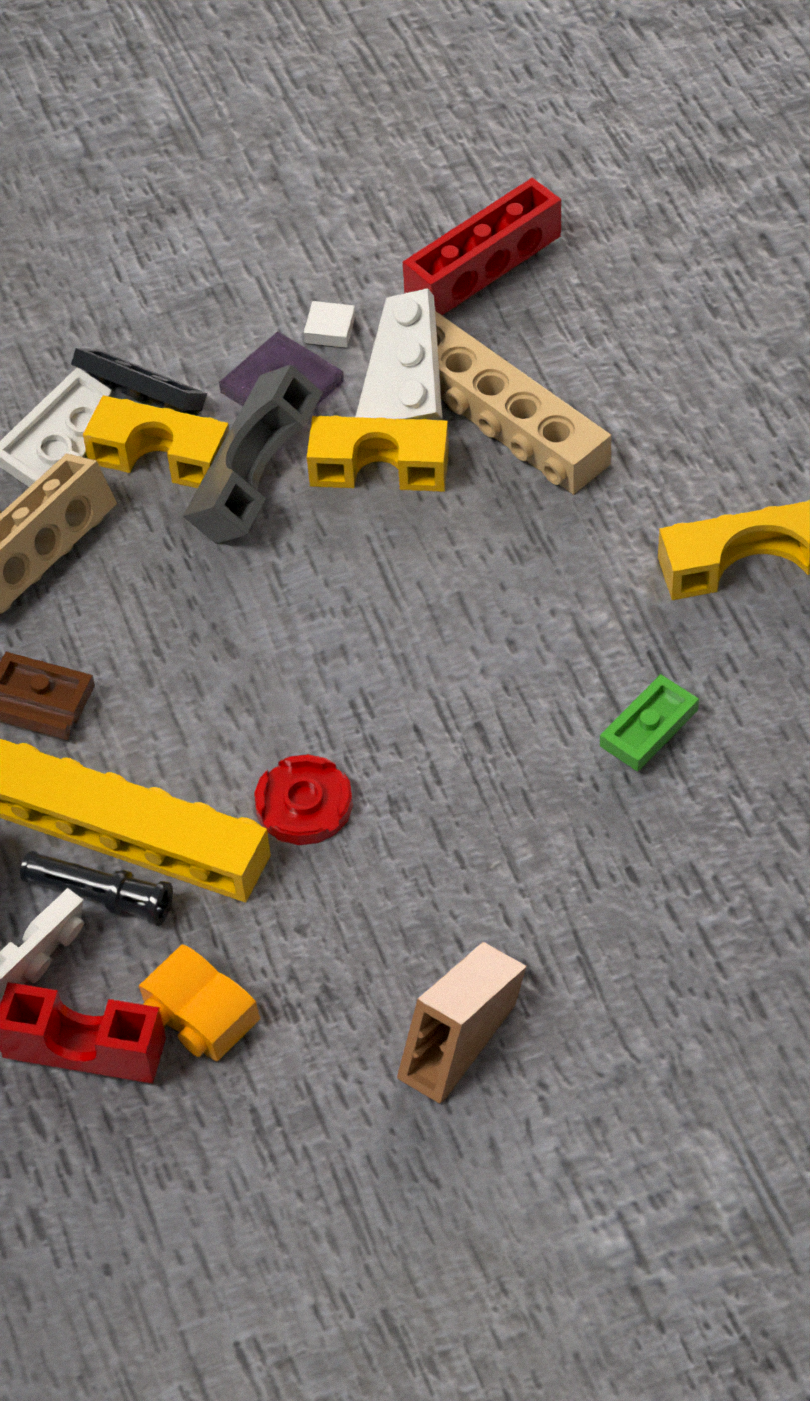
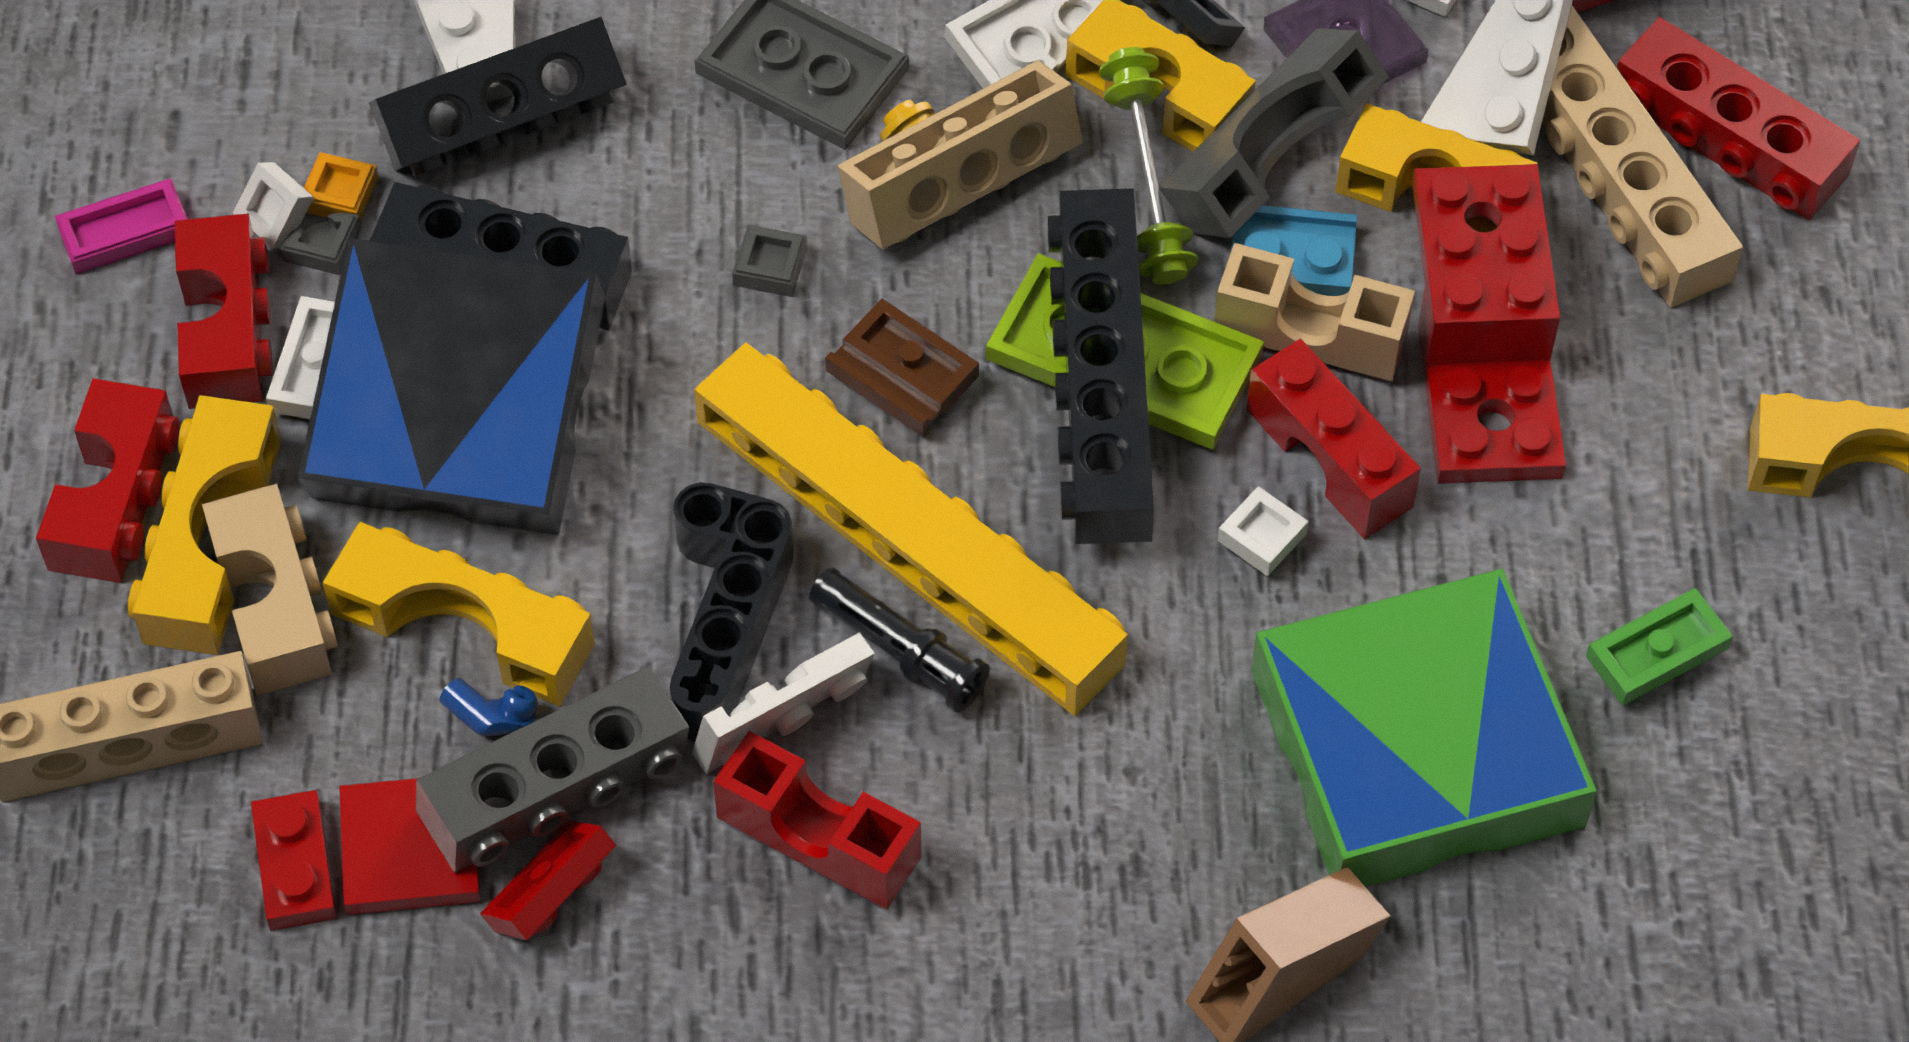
camera: 15 degrees right, 5 degrees up
light orange brick [139,944,260,1062] -> none
red tile [254,754,353,845] -> none
none -> lime plate [986,253,1264,450]
none -> black brick [1047,188,1154,544]
none -> lime axle [1099,47,1198,284]
none -> tan arch [1214,243,1415,381]
none -> white plate [1217,486,1309,576]
none -> dark azure plate [1231,205,1357,296]
none -> red arch [1246,338,1421,540]
none -> bright green tile [1251,568,1597,887]
none -> red bracket [1412,164,1566,484]
none -> red brick [1617,17,1861,221]

